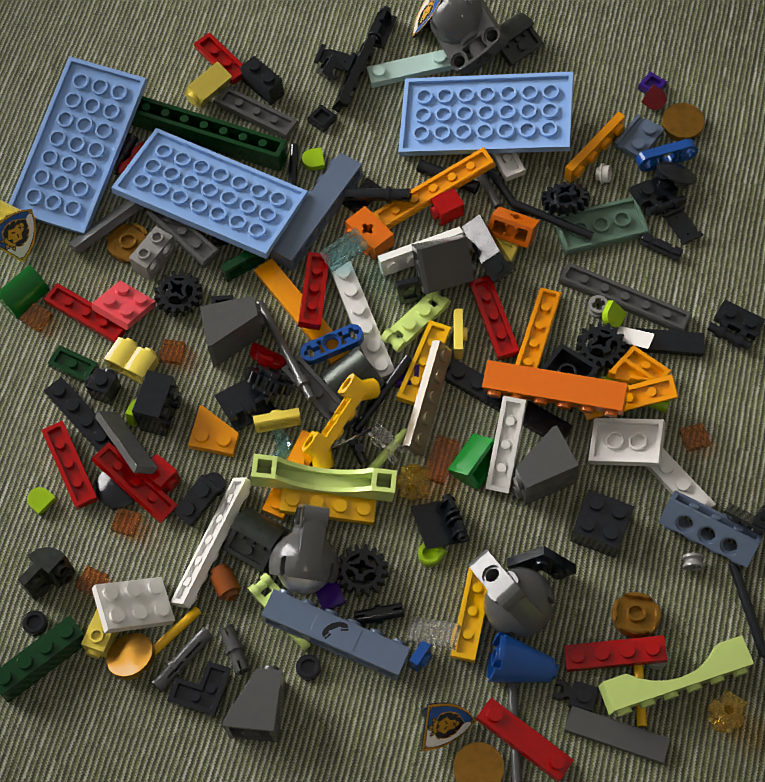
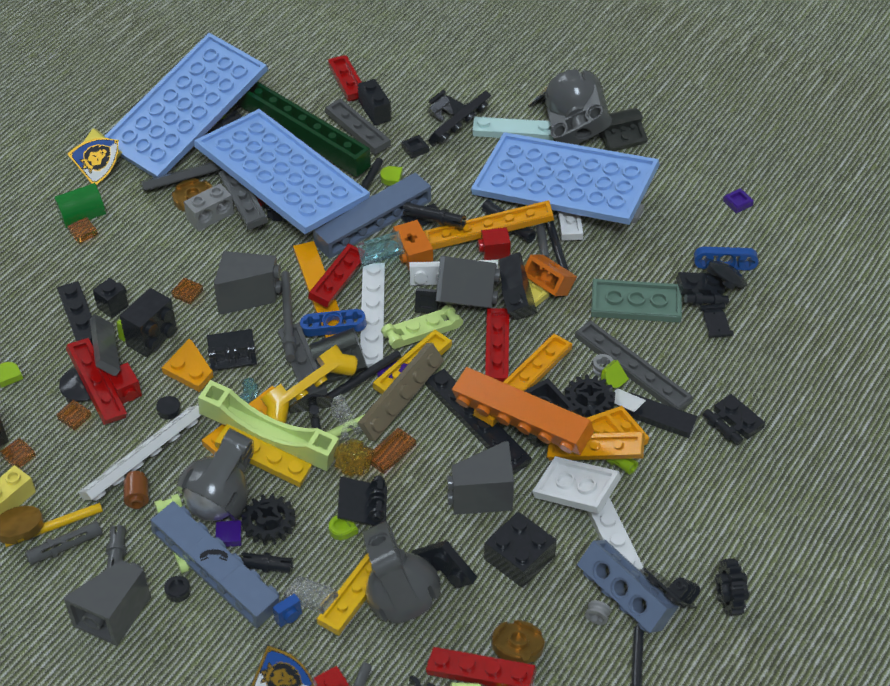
camera: 15 degrees right, 15 degrees down
red plate [41,420,98,510] -> none
red plate [44,283,127,343] -> none
dark green plate [47,345,99,384] -> none
coral plate [92,280,155,330] -> none
white plate [92,577,175,634] -> none
light yellow brick [104,337,159,384] -> none
black gear [154,270,203,317] -> none
black plate [167,661,232,718] -> none
black plate [173,475,222,527] -> none
light yellow brick [185,61,232,109] -> none
dark green plate [220,250,265,283] -> none
pearl dark grey brick [223,507,290,572] -> none
black gear [244,366,294,397] -> none
red plate [249,342,287,369] -> none
light yellow plate [253,408,302,433] -> none
black hinge [367,6,397,49] -> none
green brick [448,433,494,489] -> none
light yellow plate [454,309,467,359] -> none
white plate [485,396,527,493] -> none
blue cone [487,632,559,683] -> none
black bar [510,199,594,240] -> none
black gear [542,182,590,216] -> none
light orange plate [564,111,625,183] -> none
white plate [595,163,612,185] -> none
sand blue plate [614,114,664,159] -> none
black axle [640,233,683,261] -> none
dark red tile [641,84,667,110] -> none
pearl gold tile [661,103,705,141] -> none
clear orange tile [679,423,711,453] -> none

